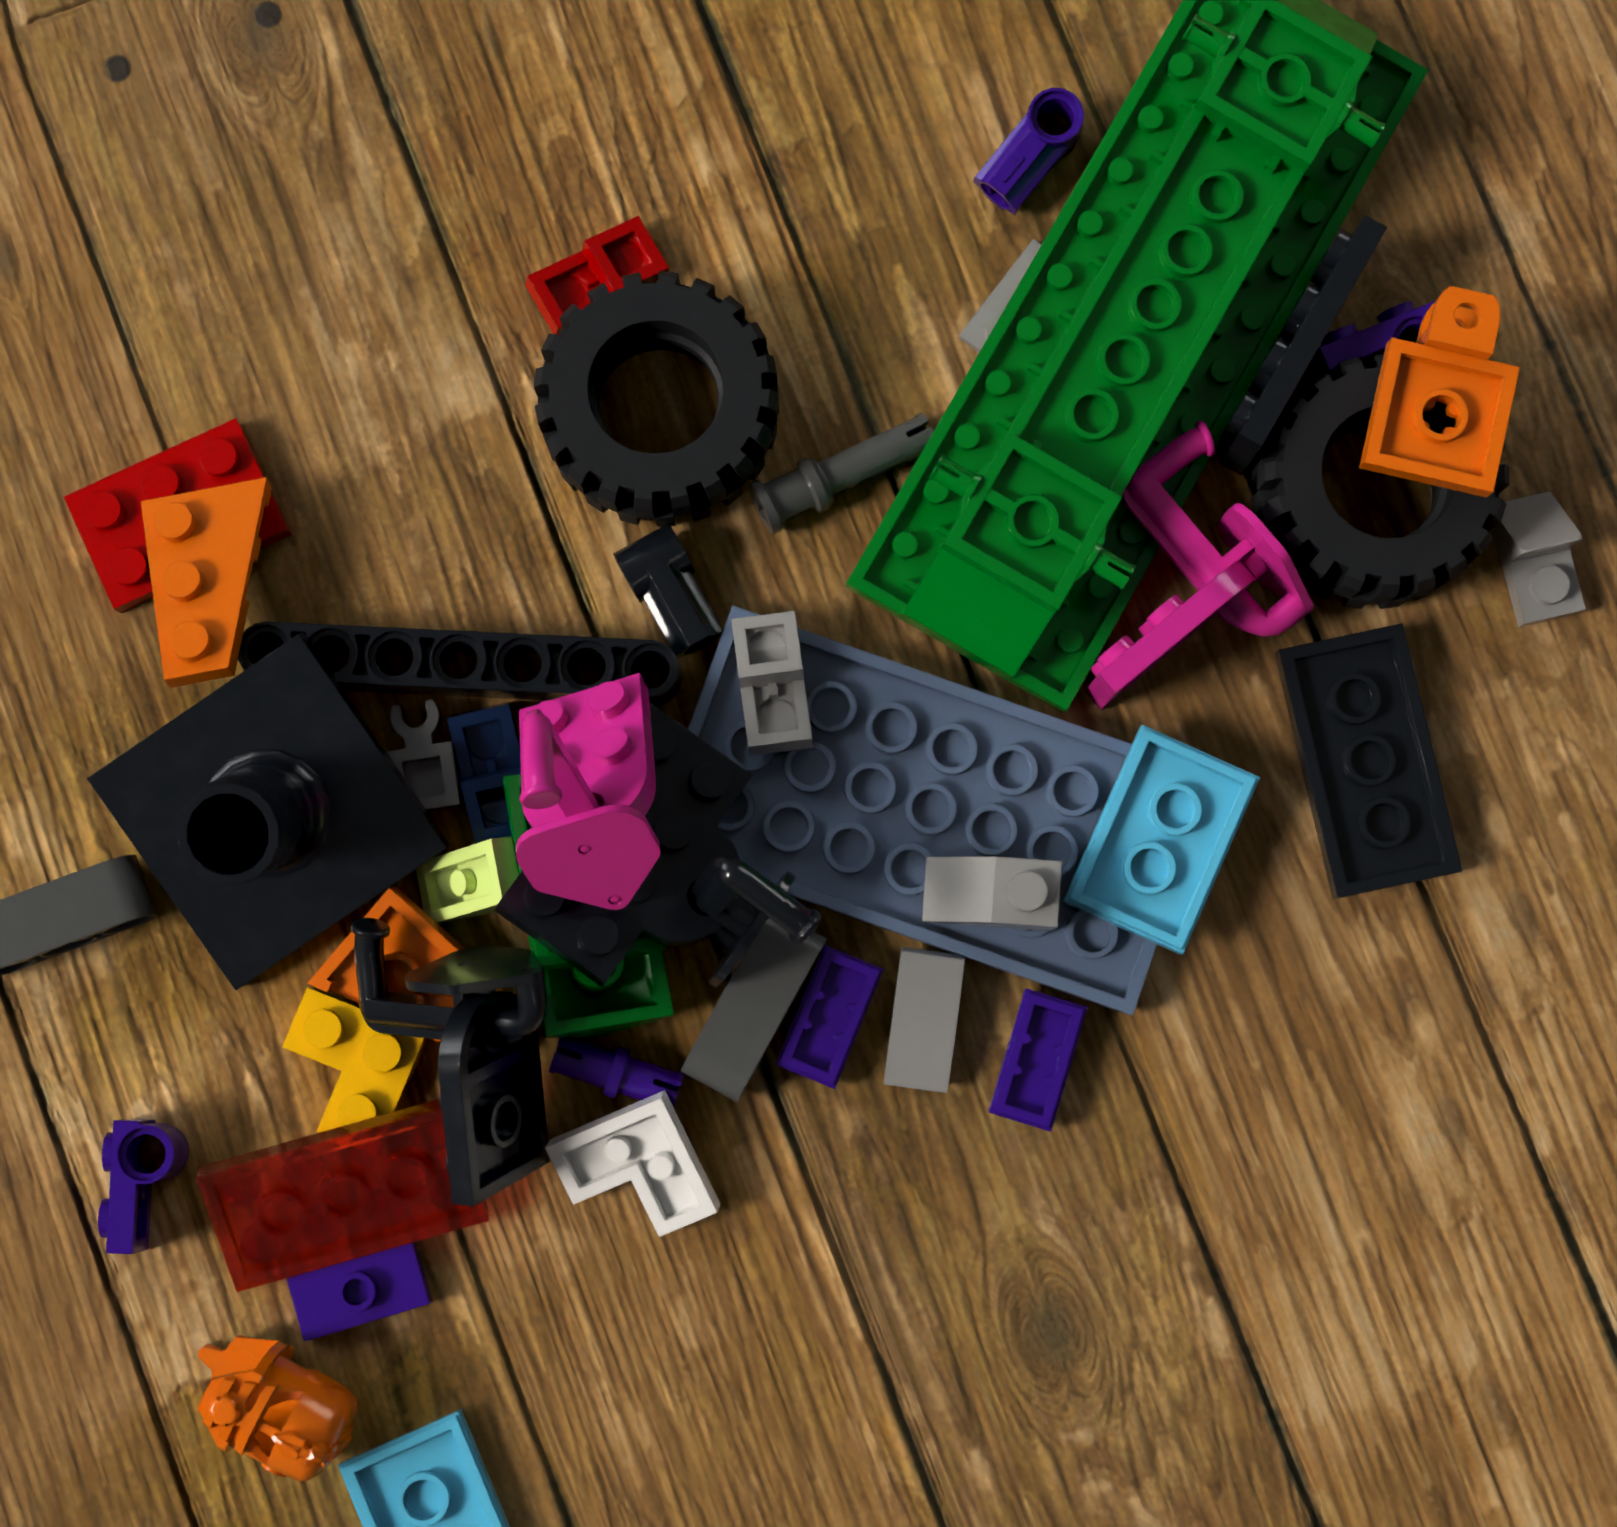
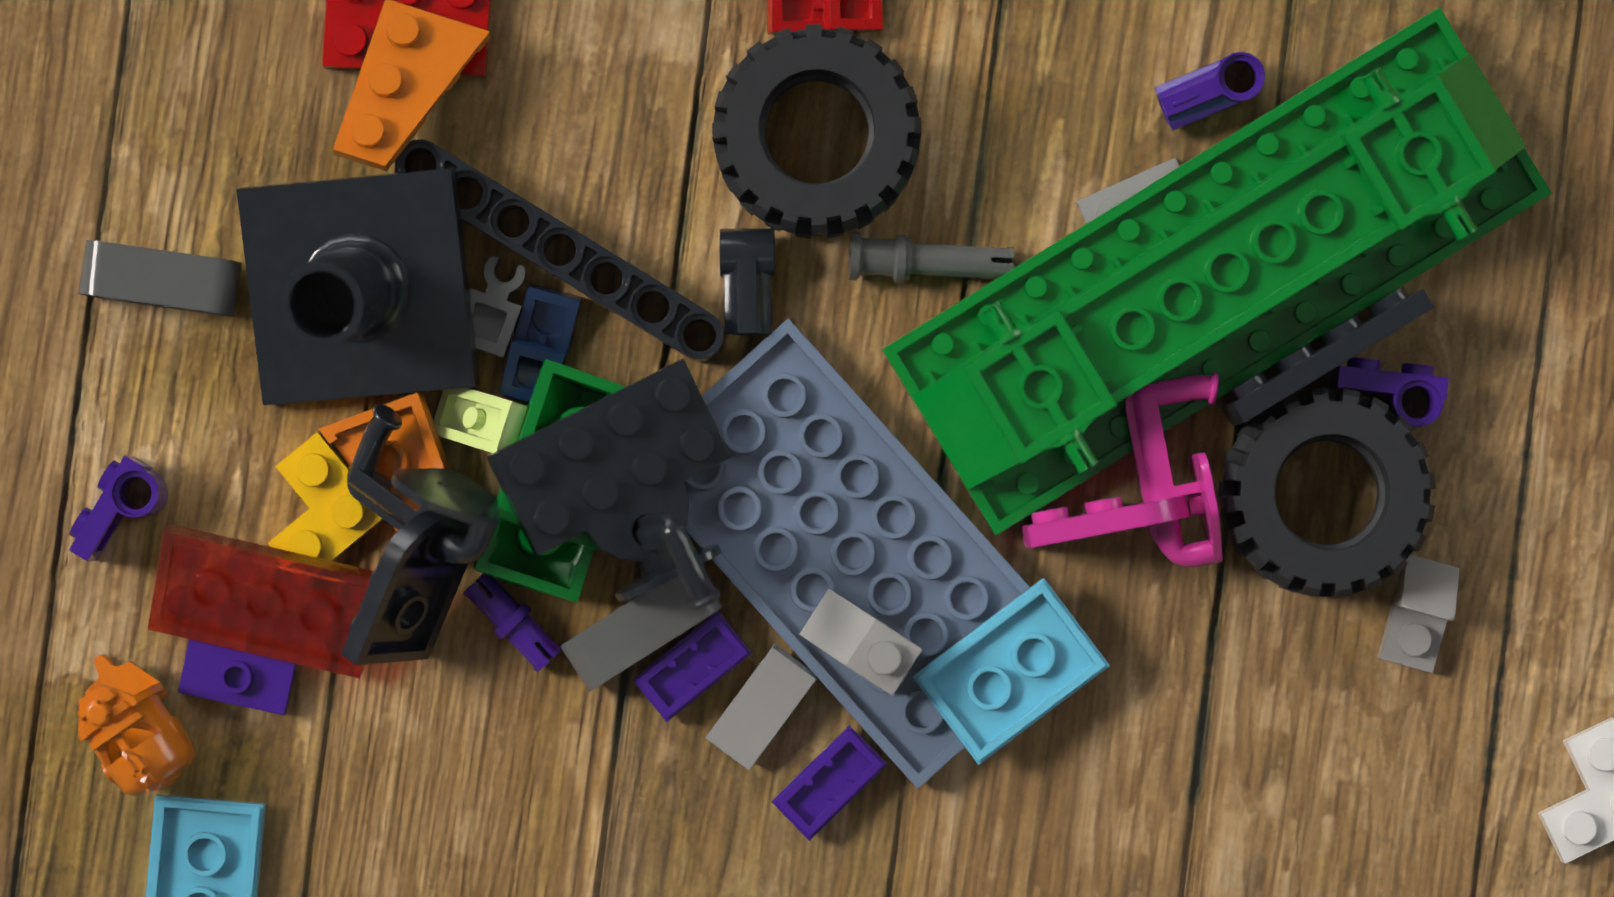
camera: 30 degrees right, 5 degrees up
dark pink plate [516,673,661,910] -> none
white plate [545,1090,720,1237] -> none
light grey slope [731,611,813,756] -> none
black plate [1274,623,1462,900] -> none
orange plate [1359,286,1520,498] -> none

